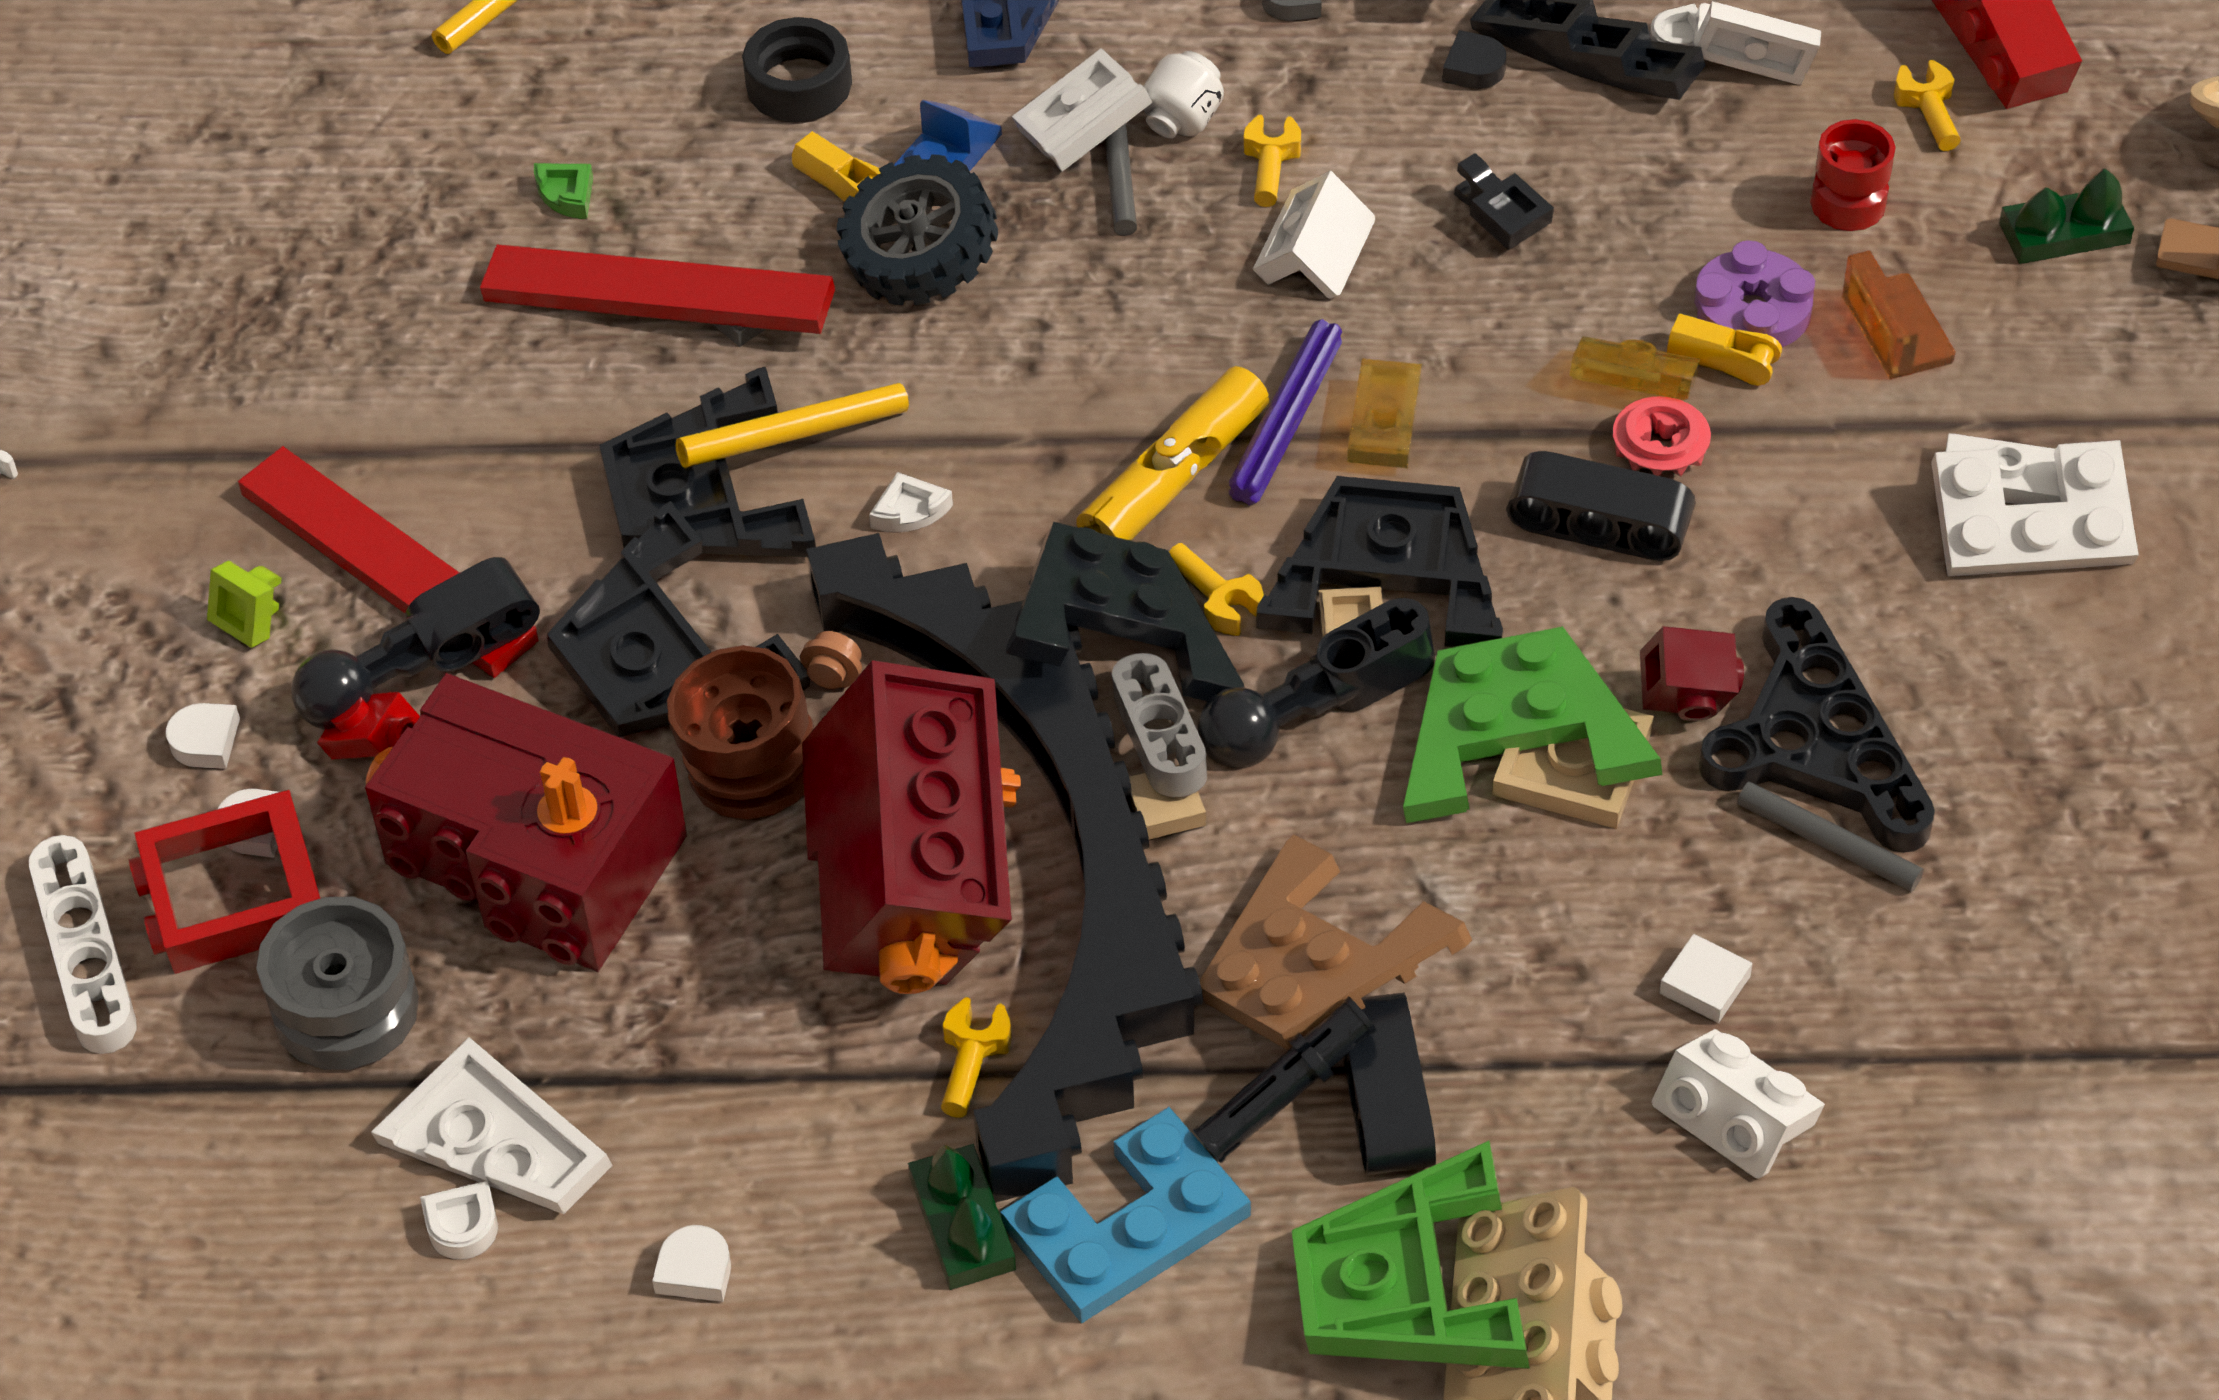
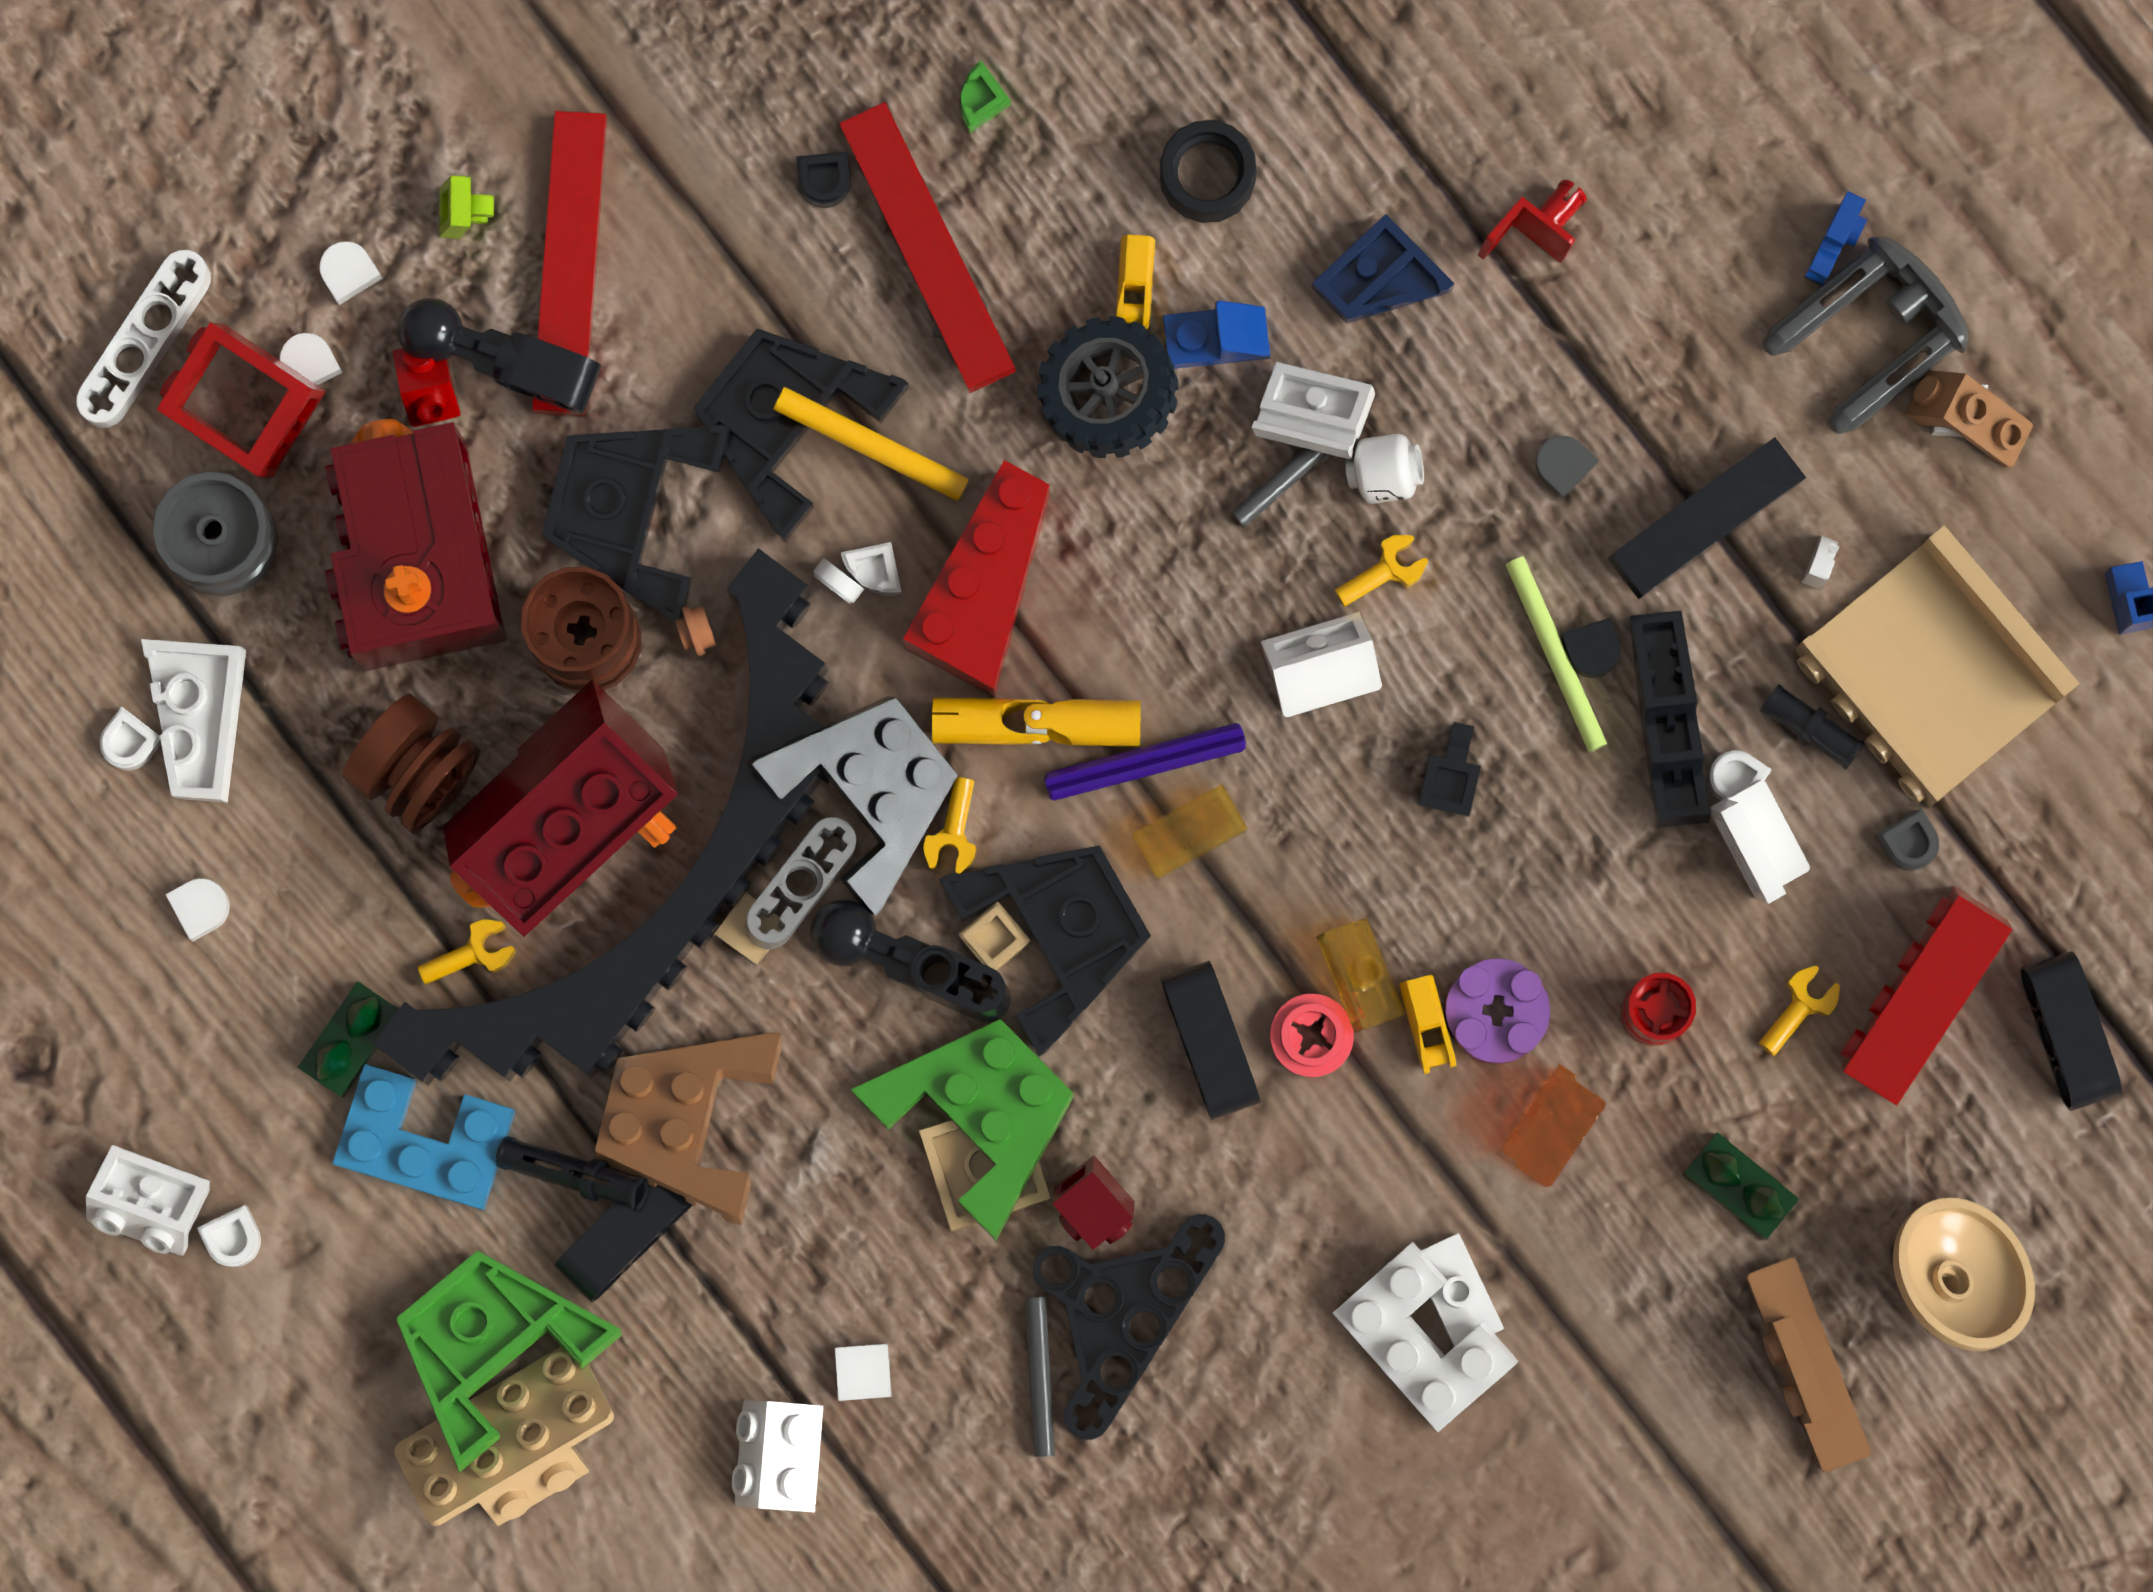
camera: 50 degrees right, 30 degrees up
none -> copper wheel [341,693,481,834]
none -> black tile [796,152,850,208]
none -> white tile [813,558,864,604]
none -> red wedge [903,460,1050,698]
none -> yellowish green bar [1505,556,1607,752]

